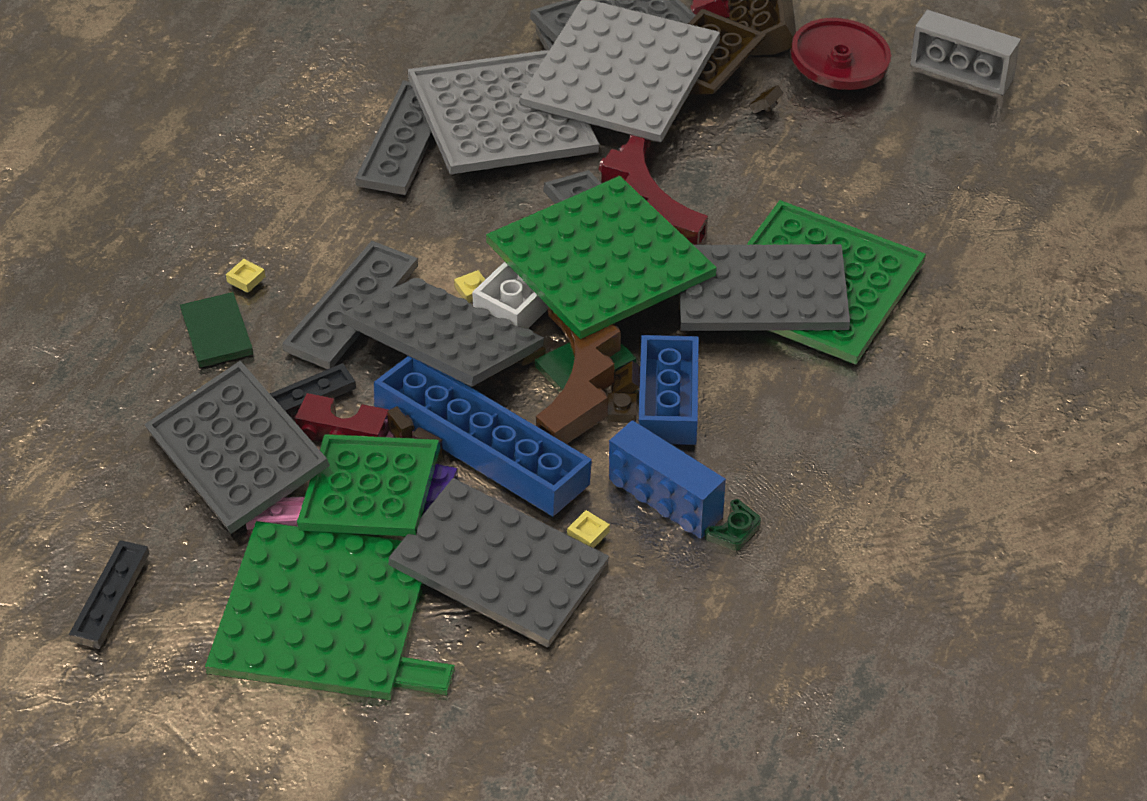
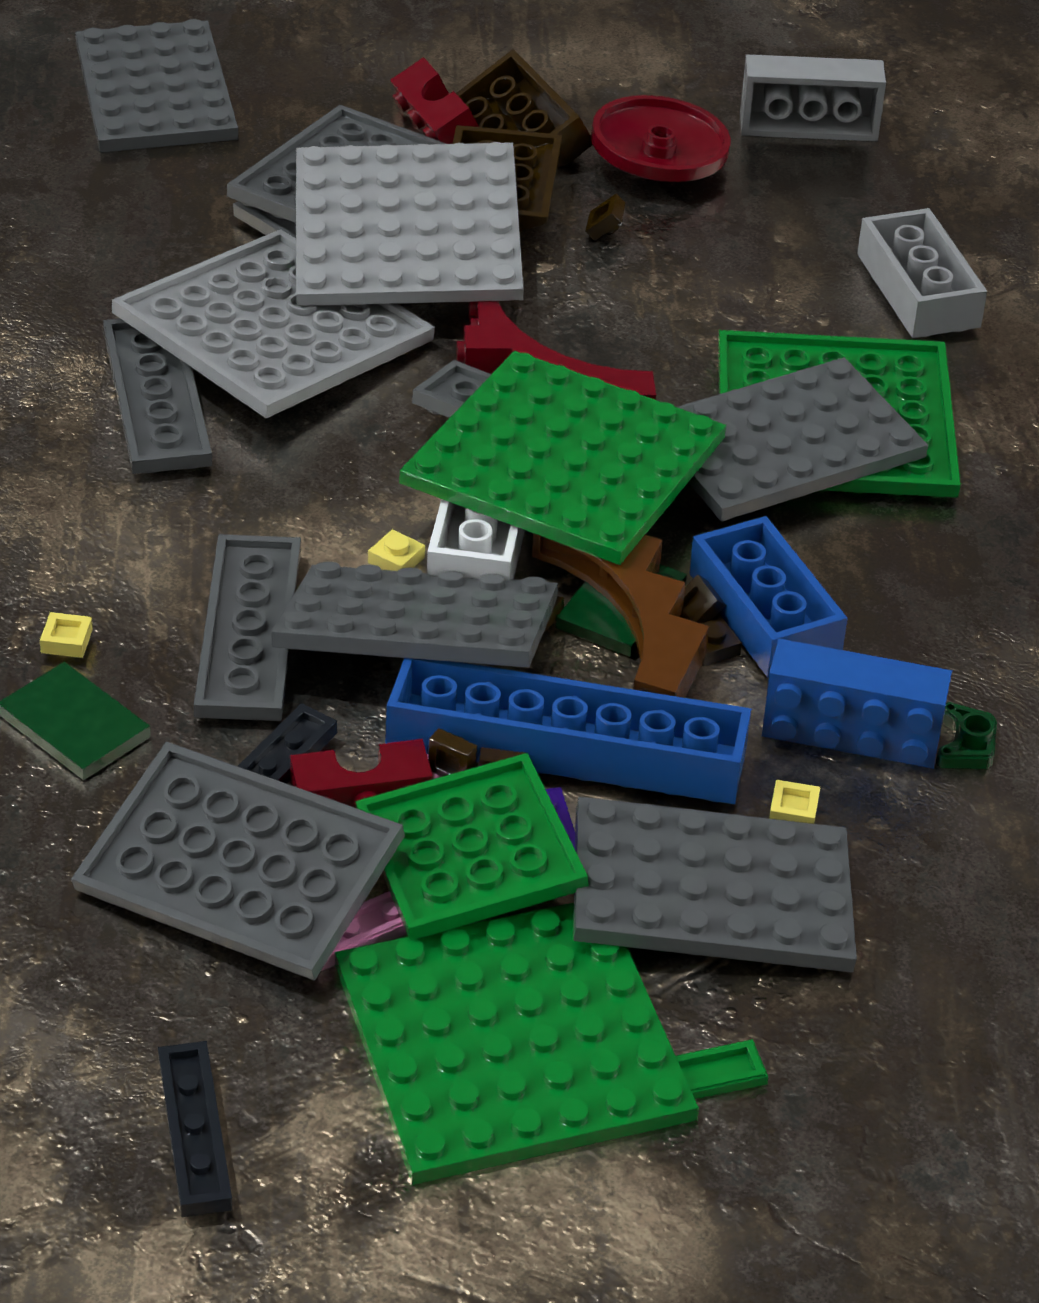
camera: 30 degrees left, 5 degrees down
none -> light grey brick [857,208,987,338]

